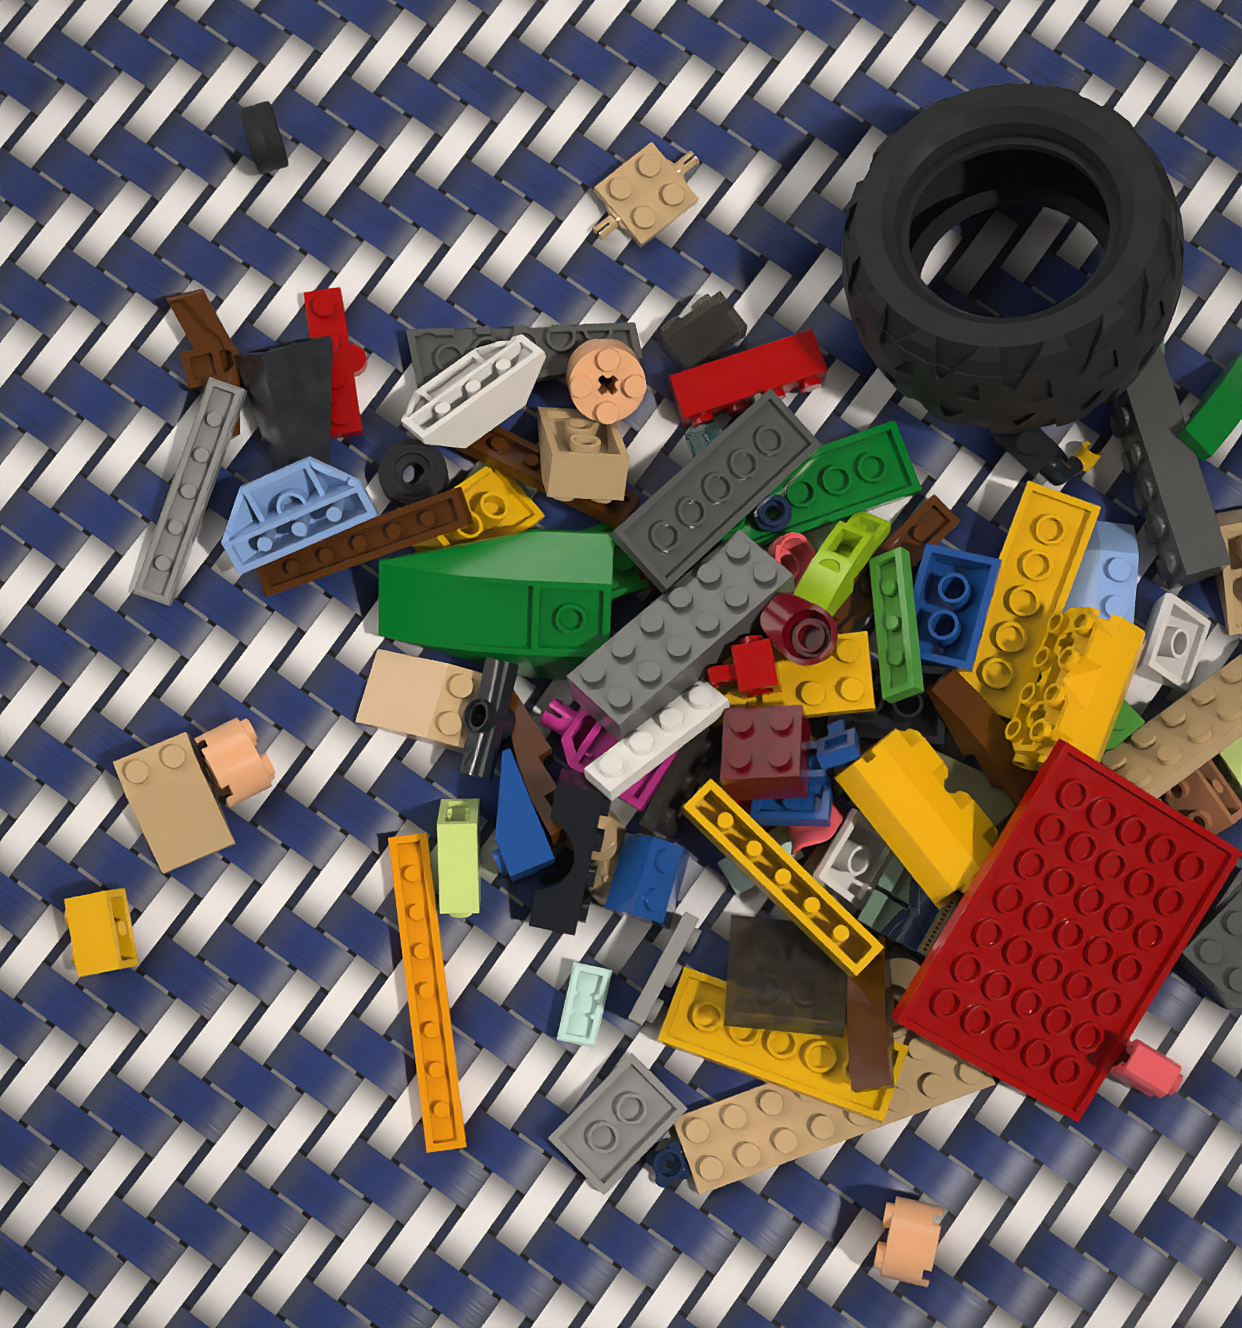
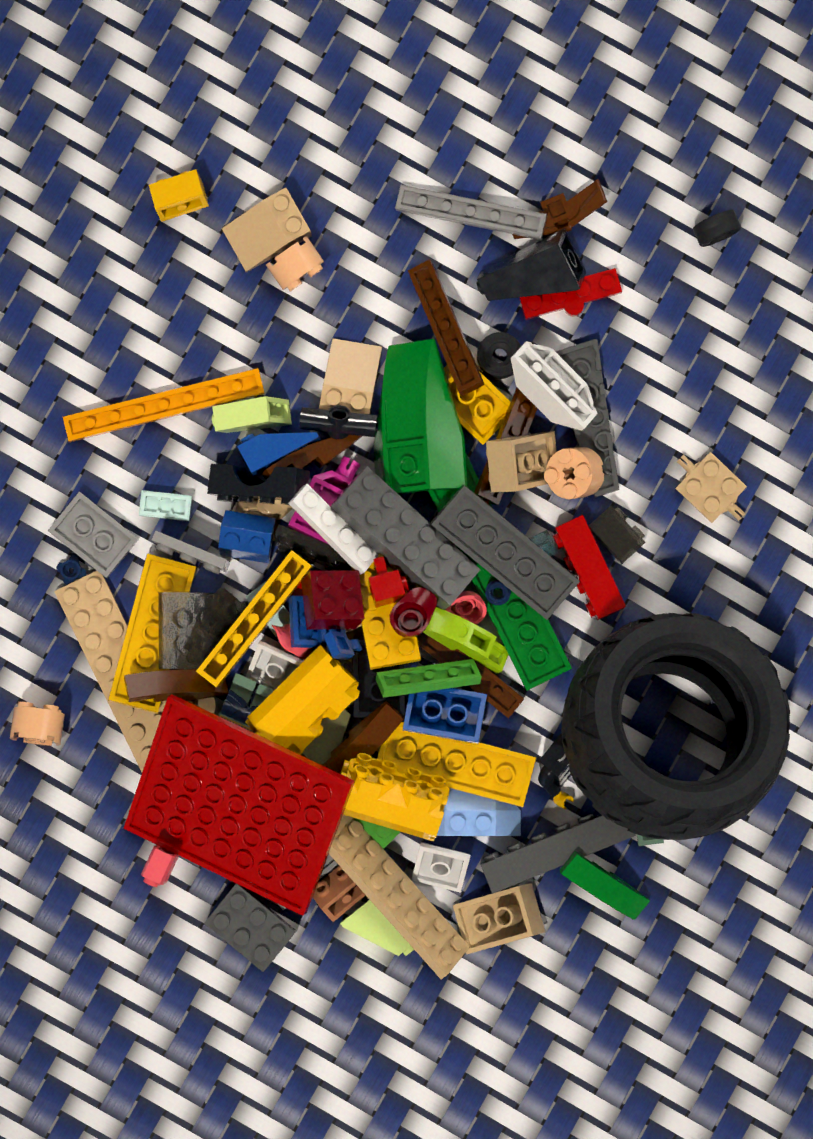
camera: 90 degrees right, 5 degrees up
light blue wedge [221,456,378,575] -> none
none -> clear smoke piece [204,588,249,627]

